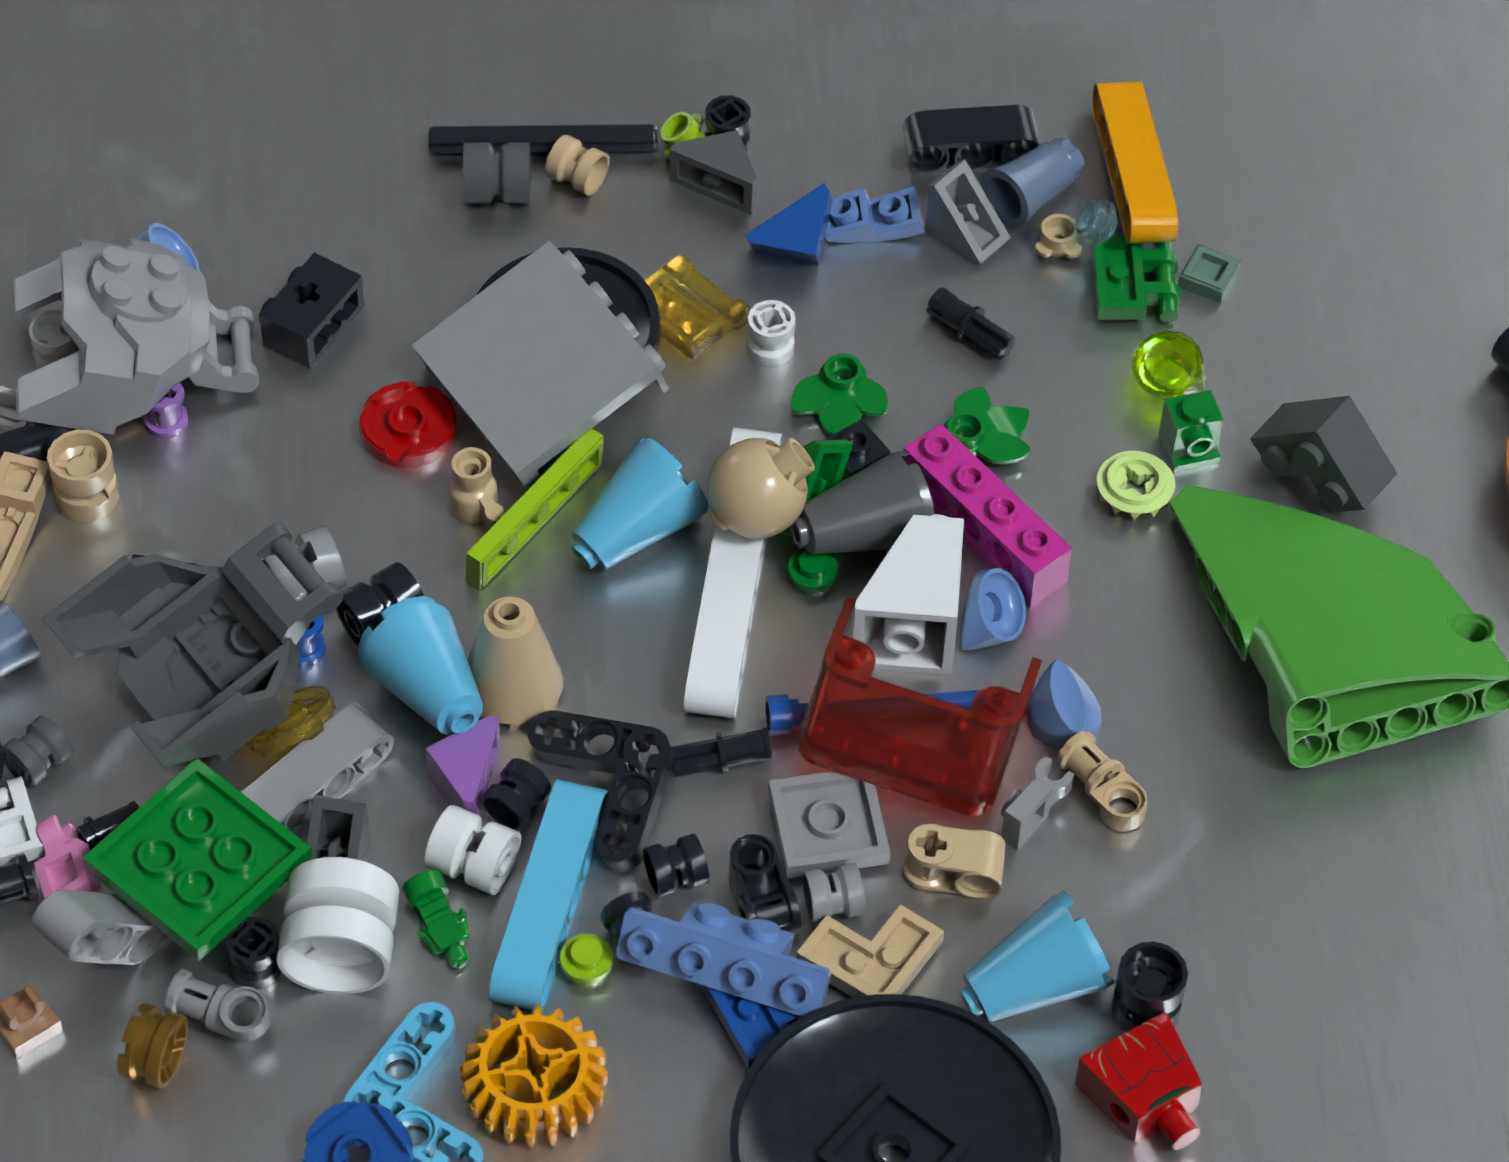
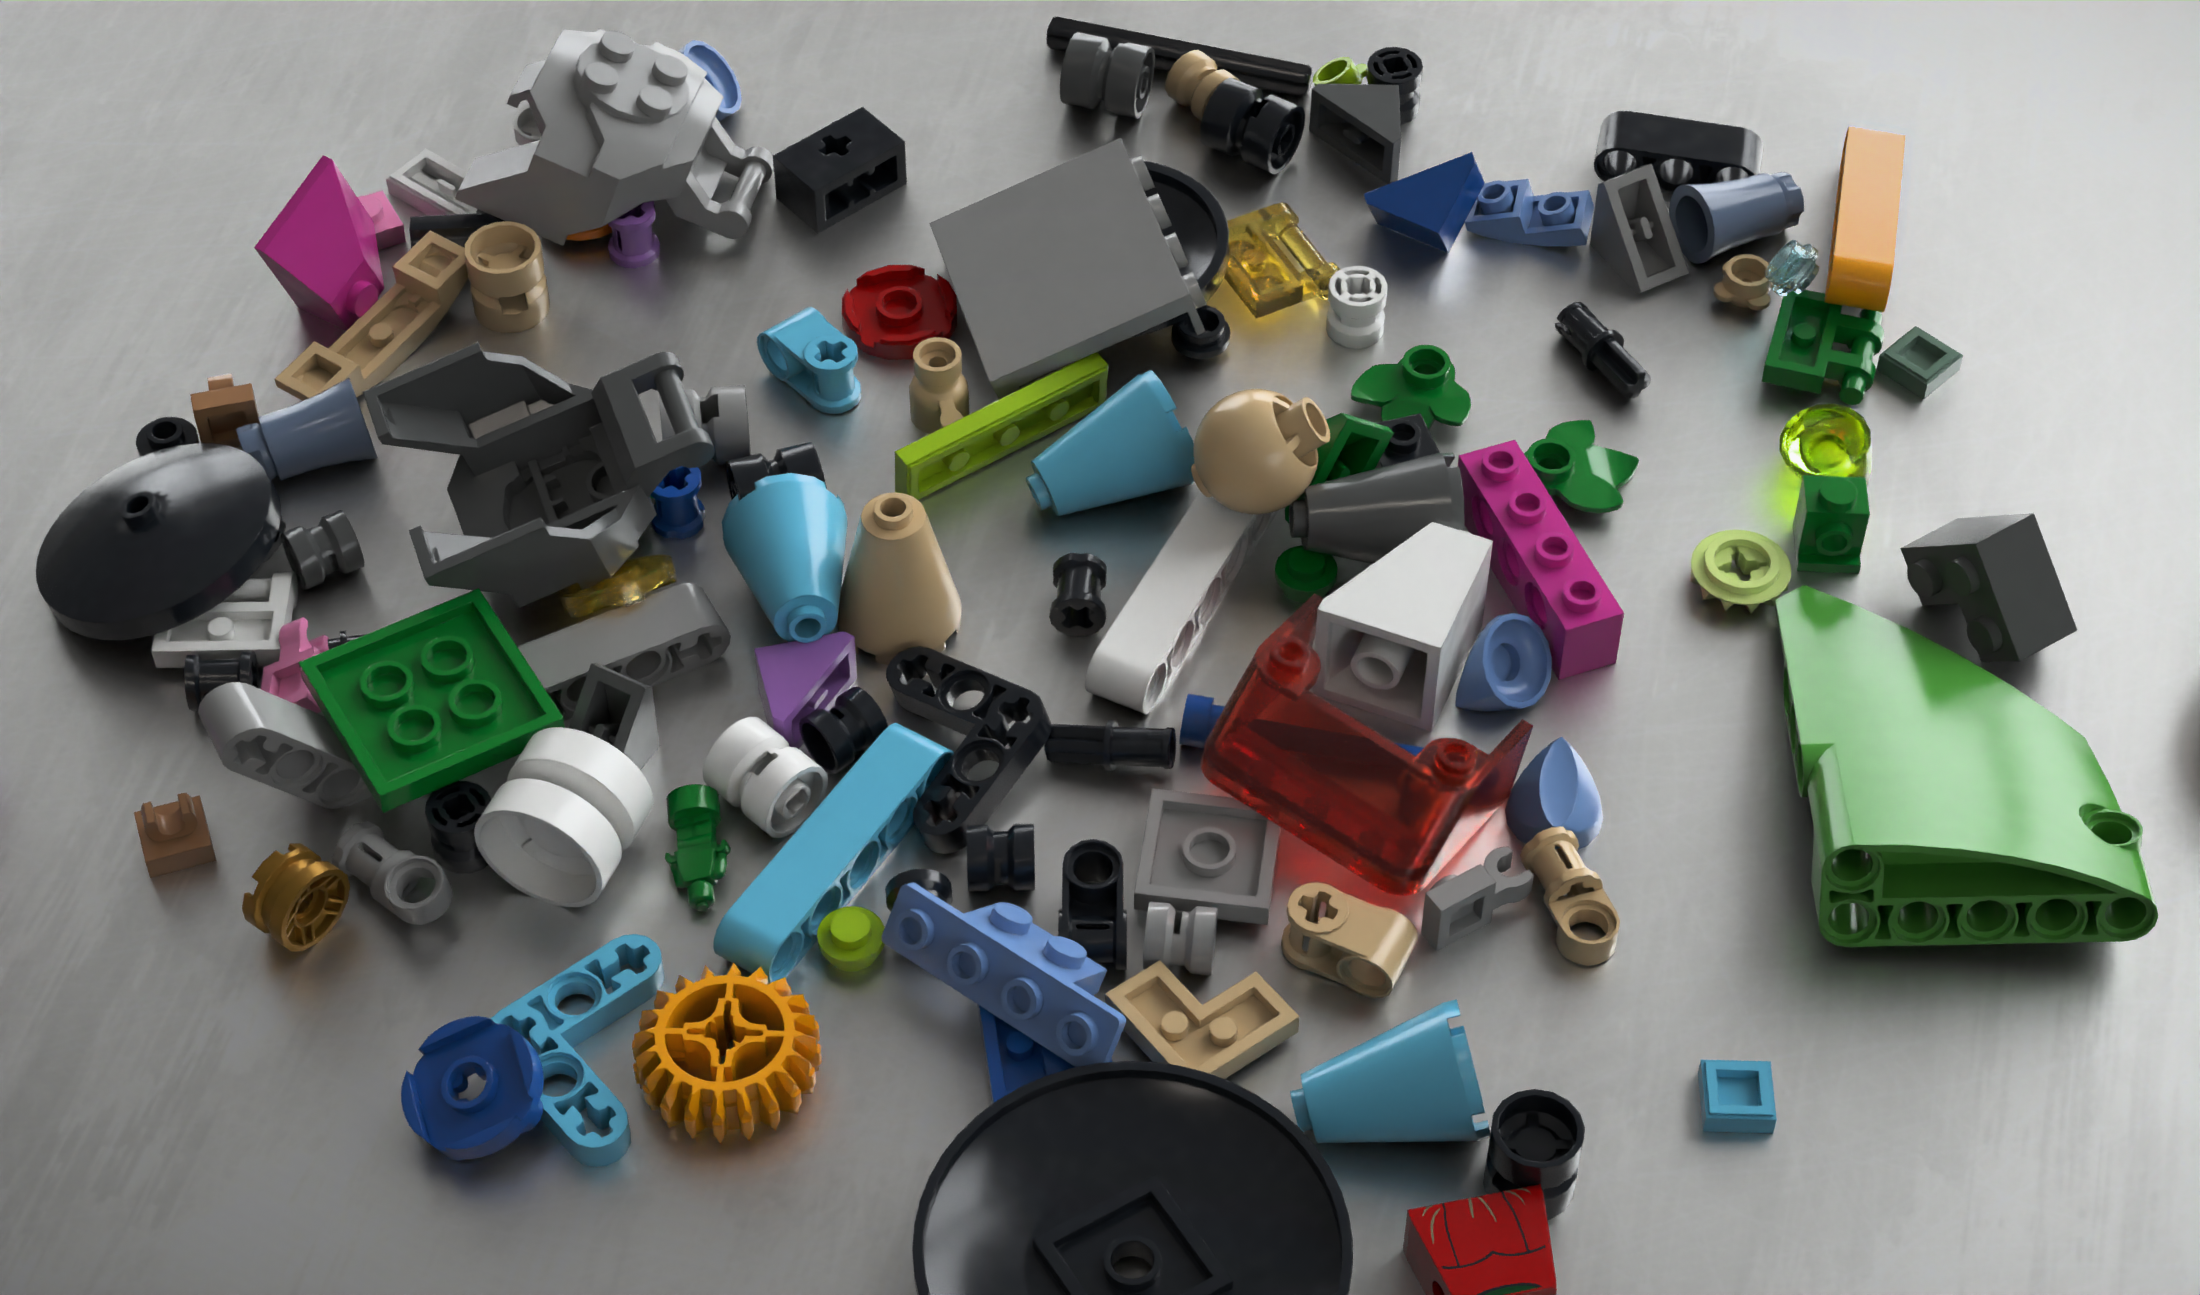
camera: 20 degrees right, 5 degrees down
none -> medium azure piece [757,307,862,414]
none -> black bush [1049,553,1107,637]
none -> black plate [1171,305,1230,359]
none -> black wheel [1200,77,1305,174]
none -> medium azure tile [1698,1060,1777,1134]

